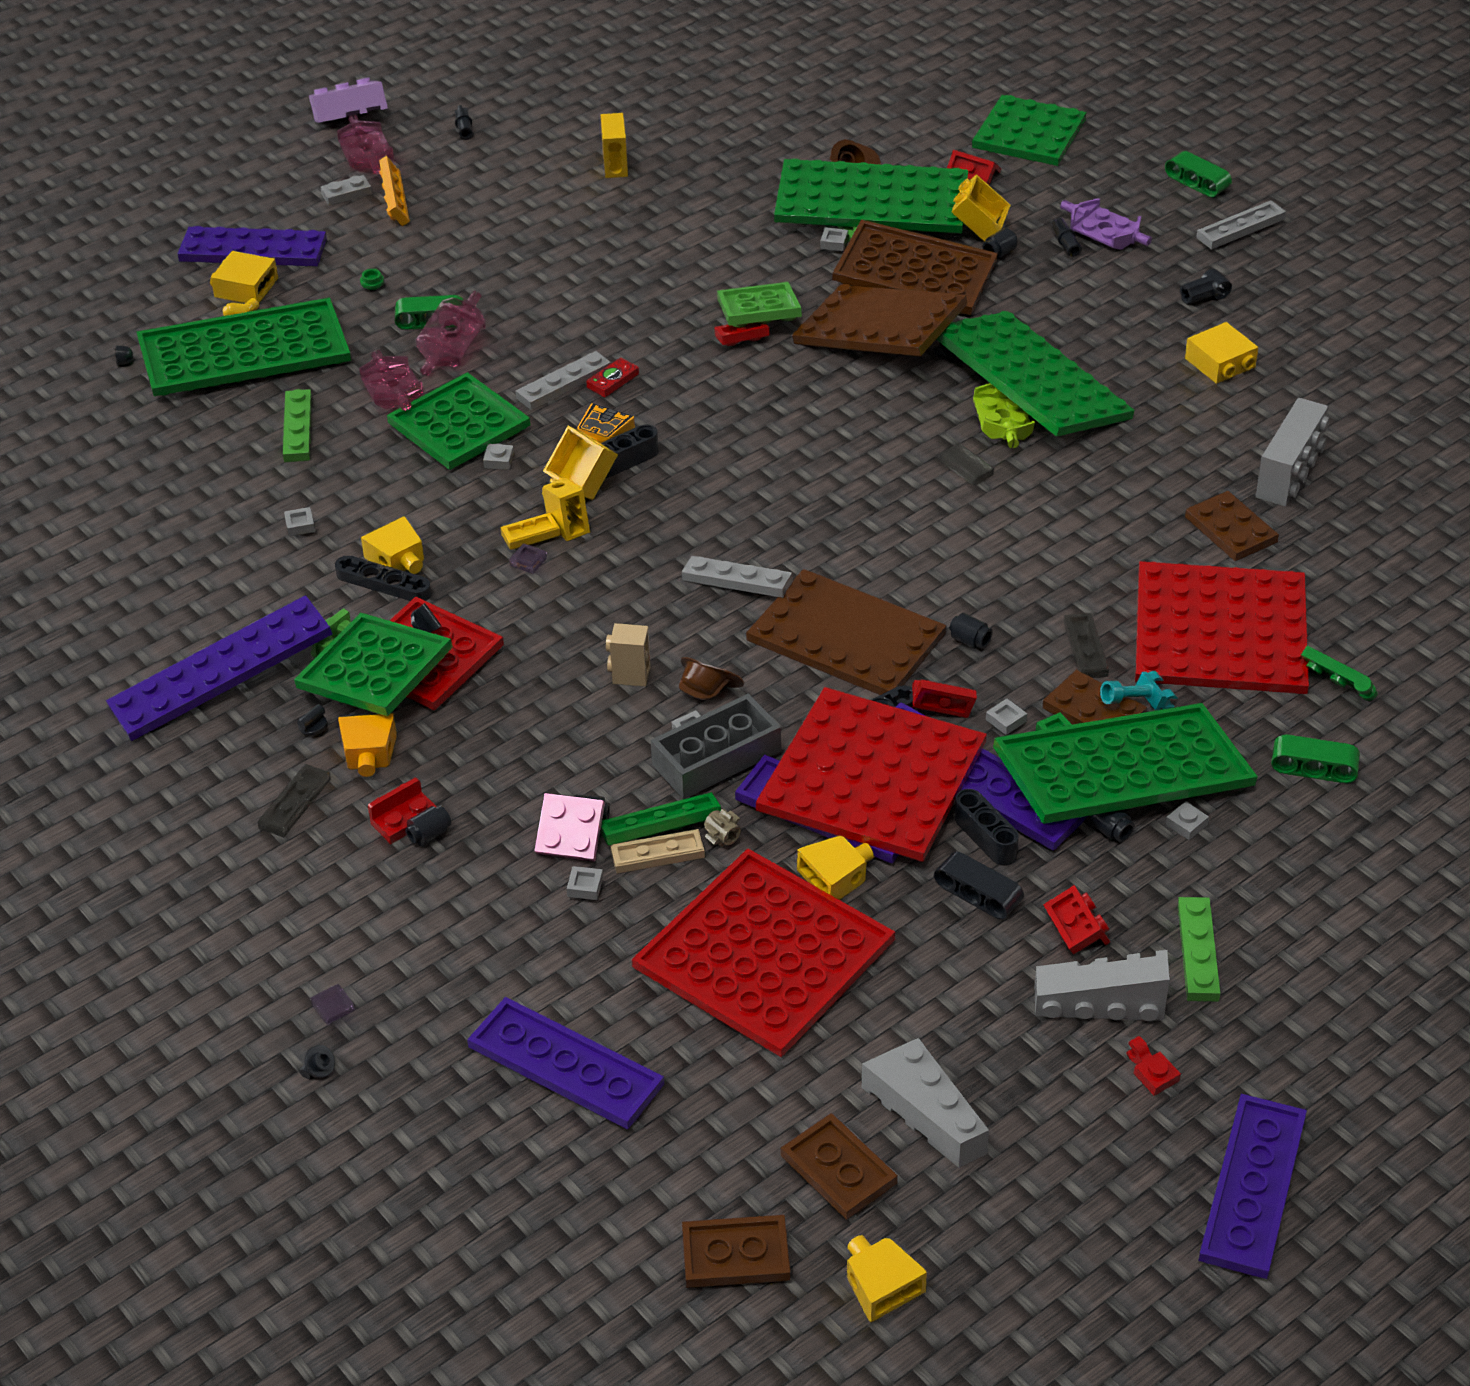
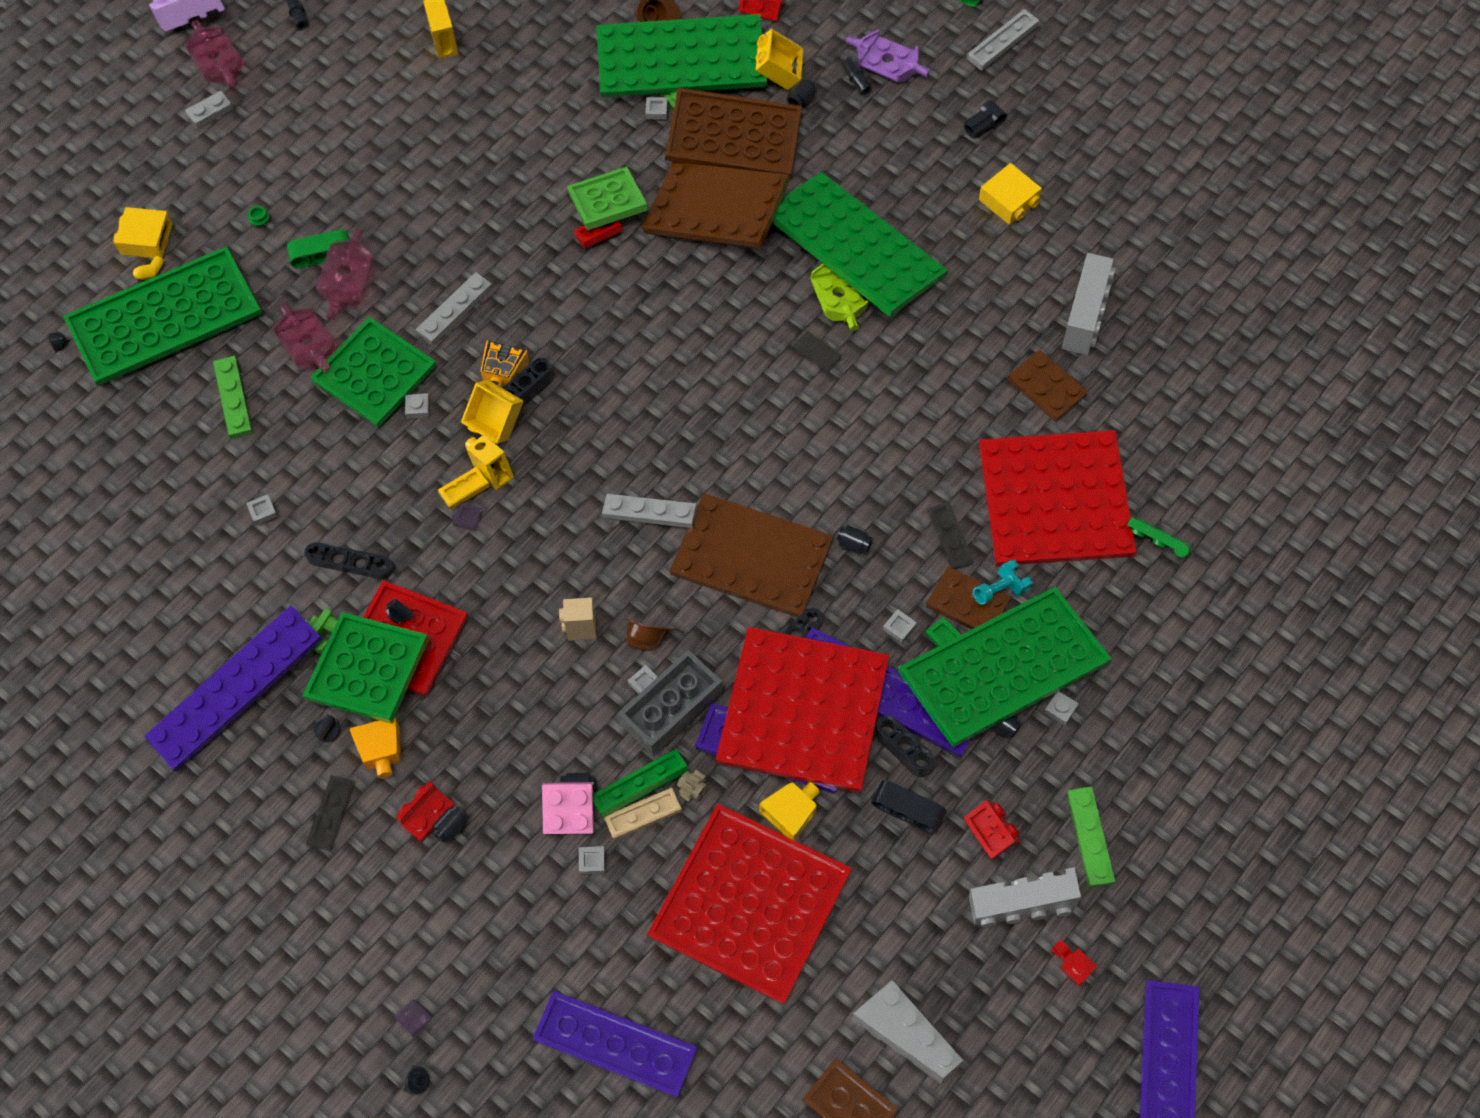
camera: 10 degrees left, 20 degrees up
dark purple plate [177,226,327,266] -> none
yellow torso [361,516,424,574] -> none
light orange plate [379,156,410,226] -> none
red tile [586,357,639,397] -> none
red panel [912,679,977,718] -> none
green beam [1271,735,1360,783] -> none

